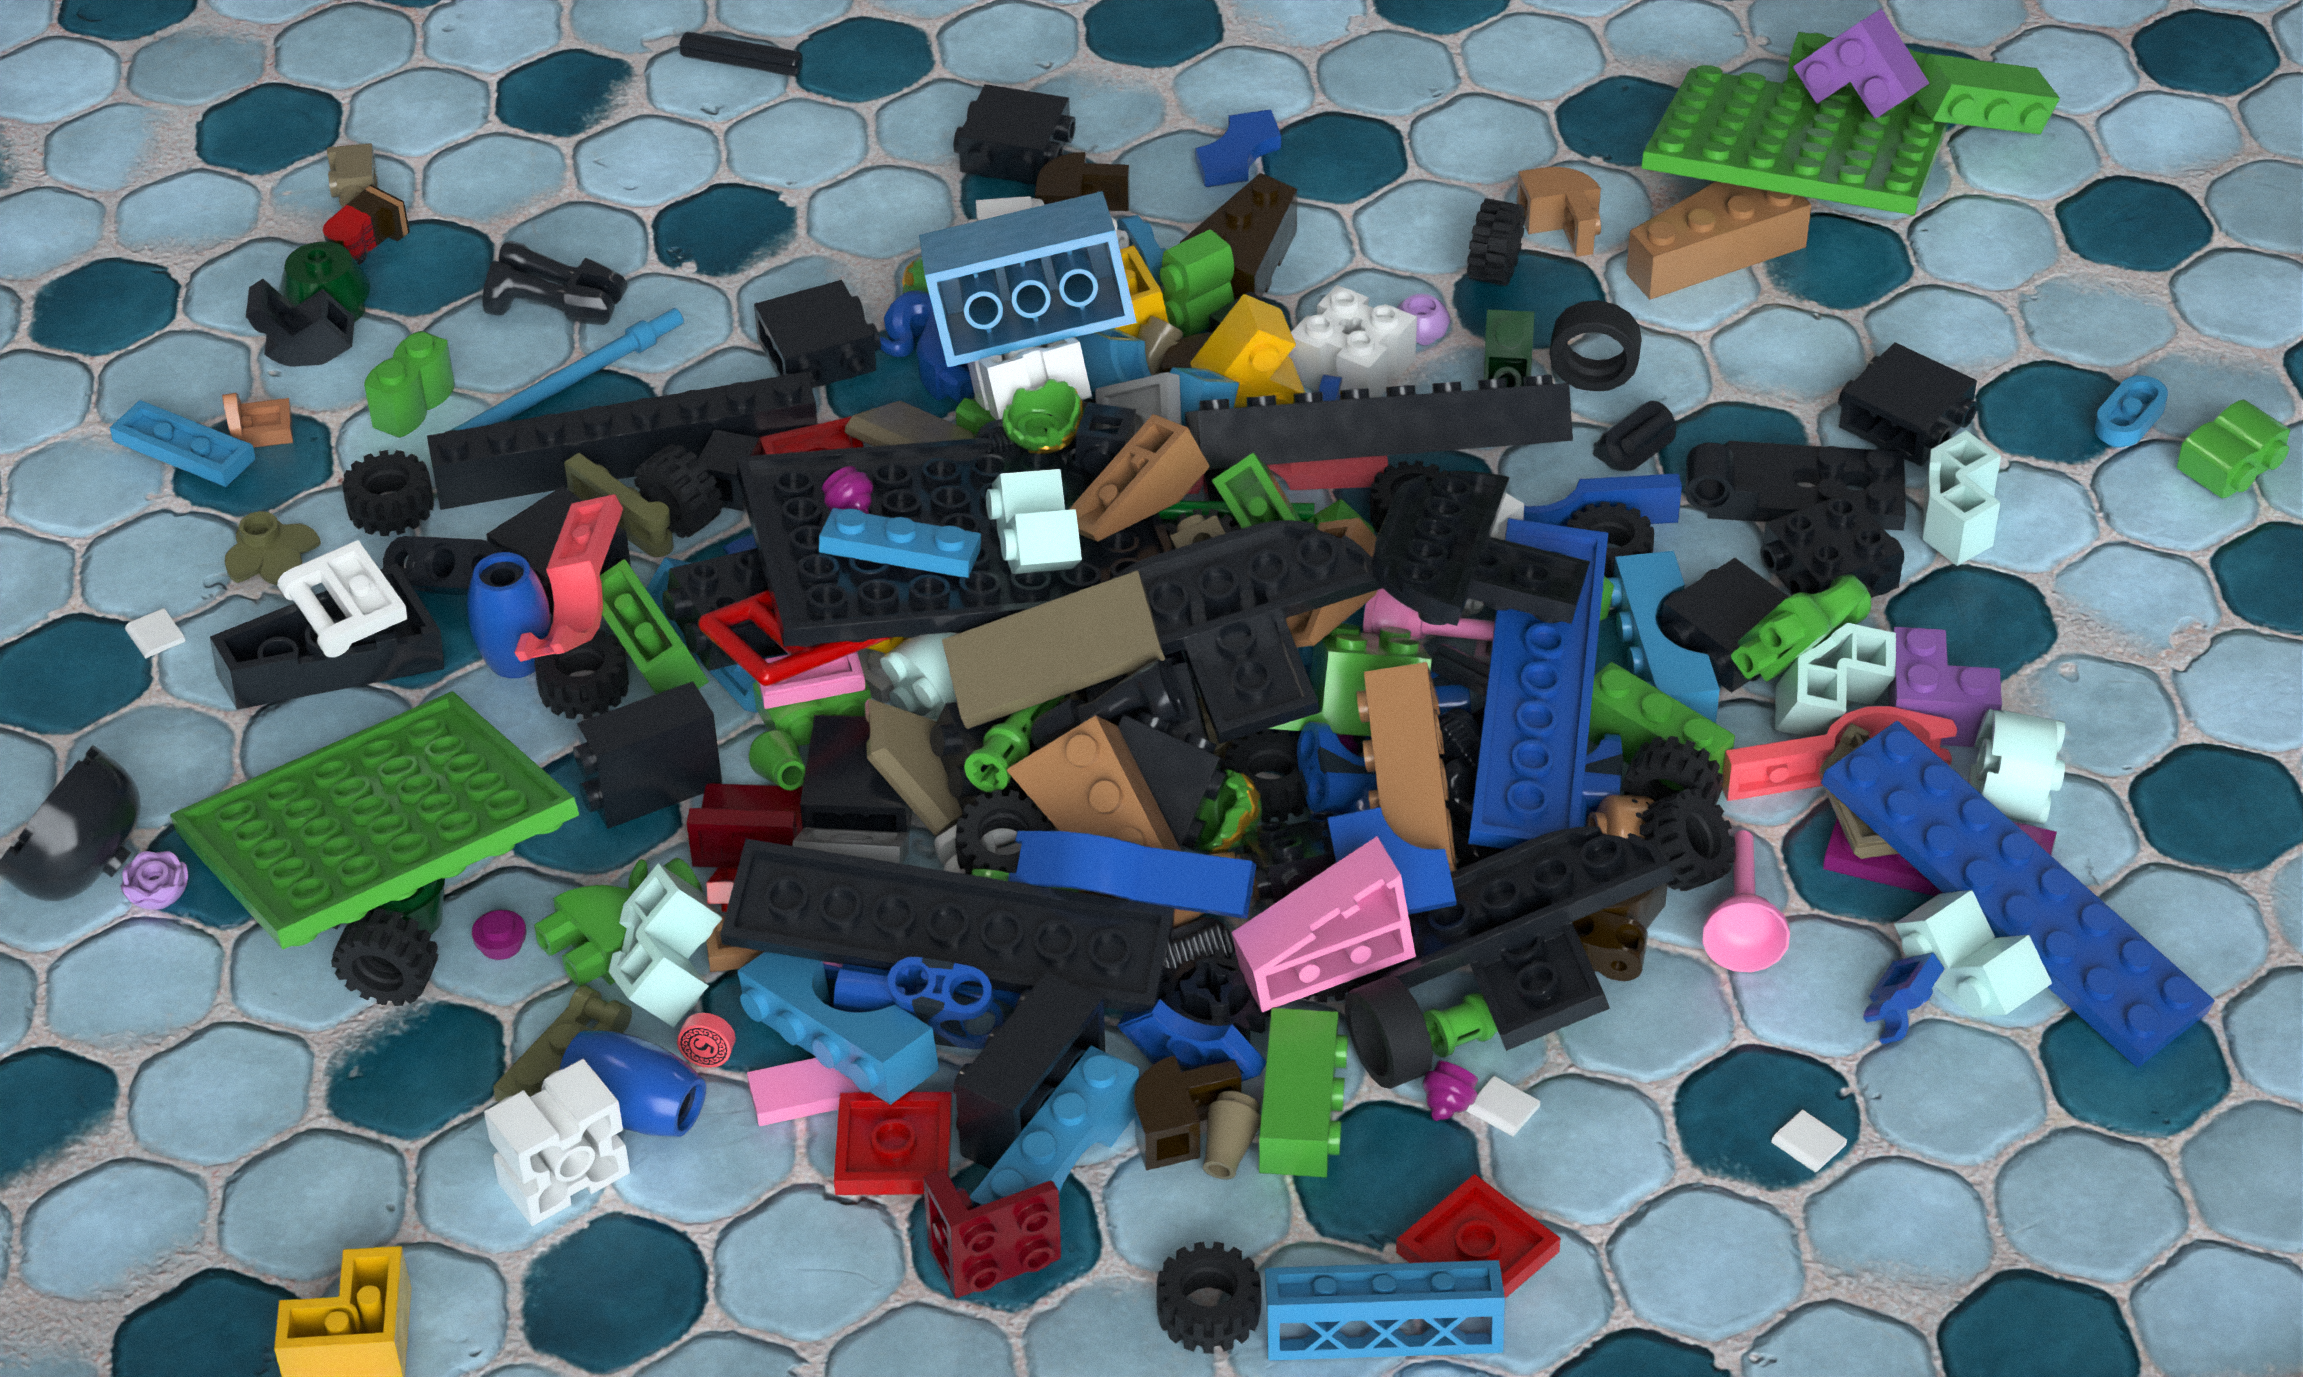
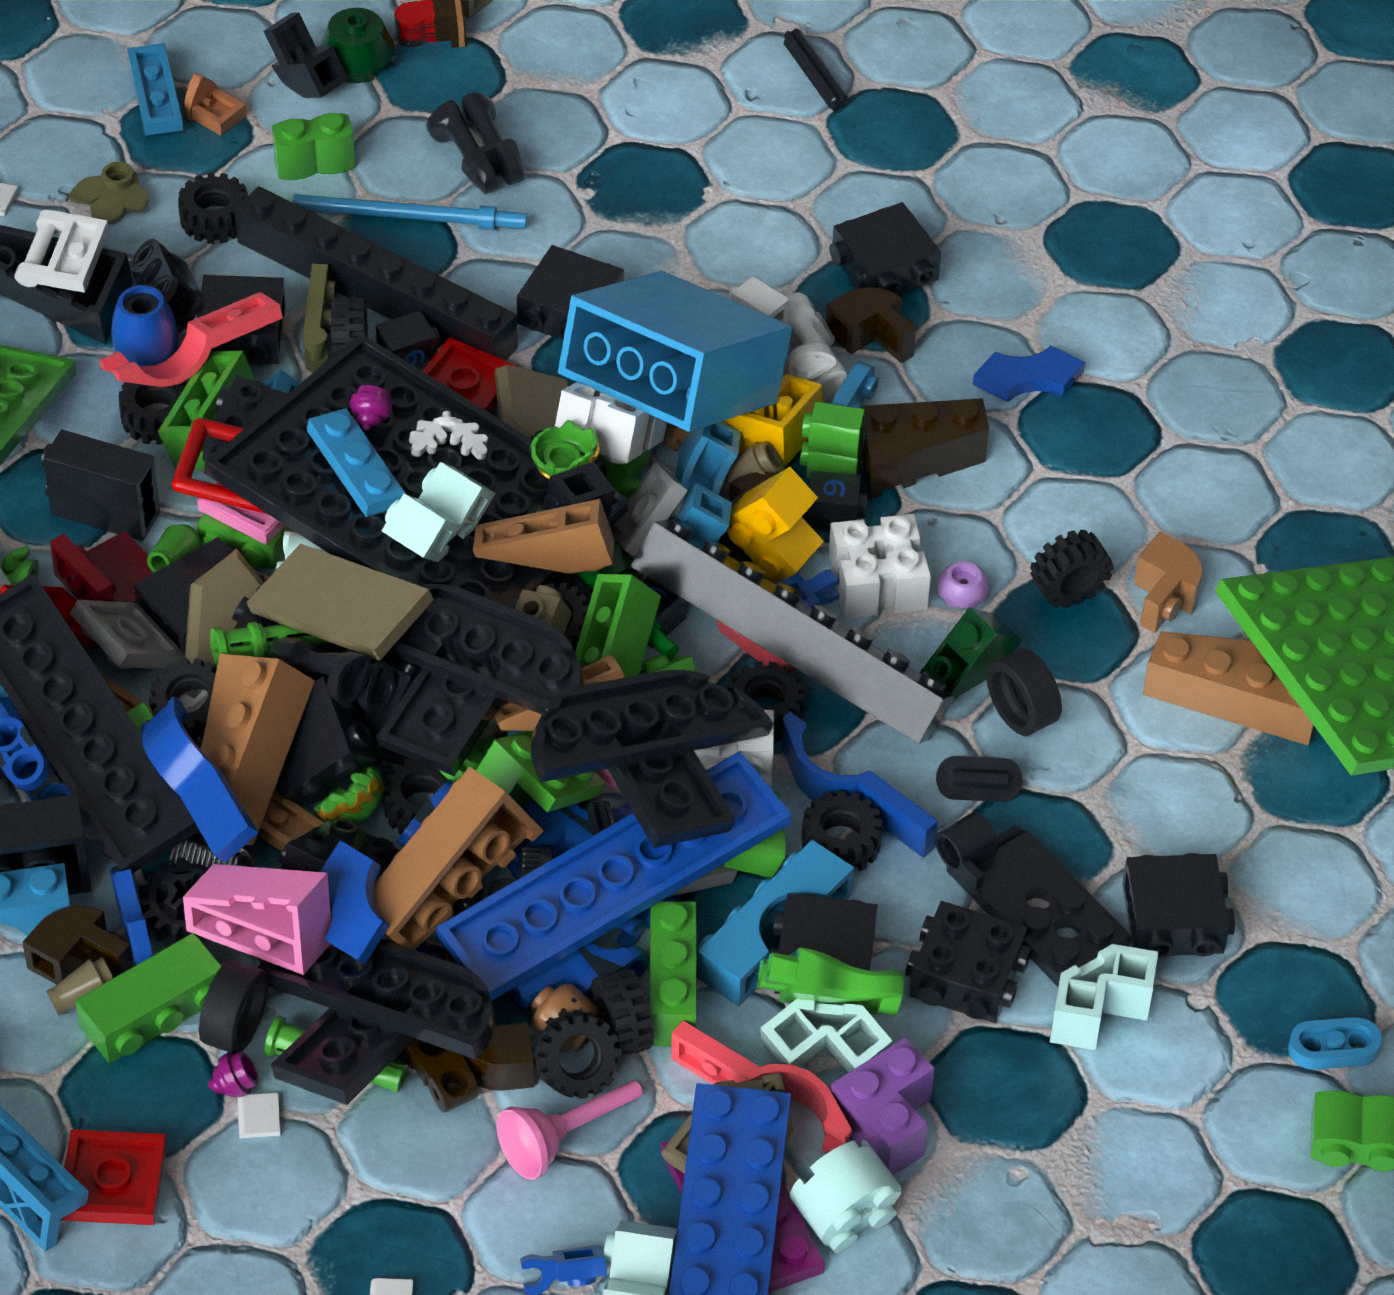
camera: 45 degrees right, 5 degrees up
none -> white animal [409,411,488,460]

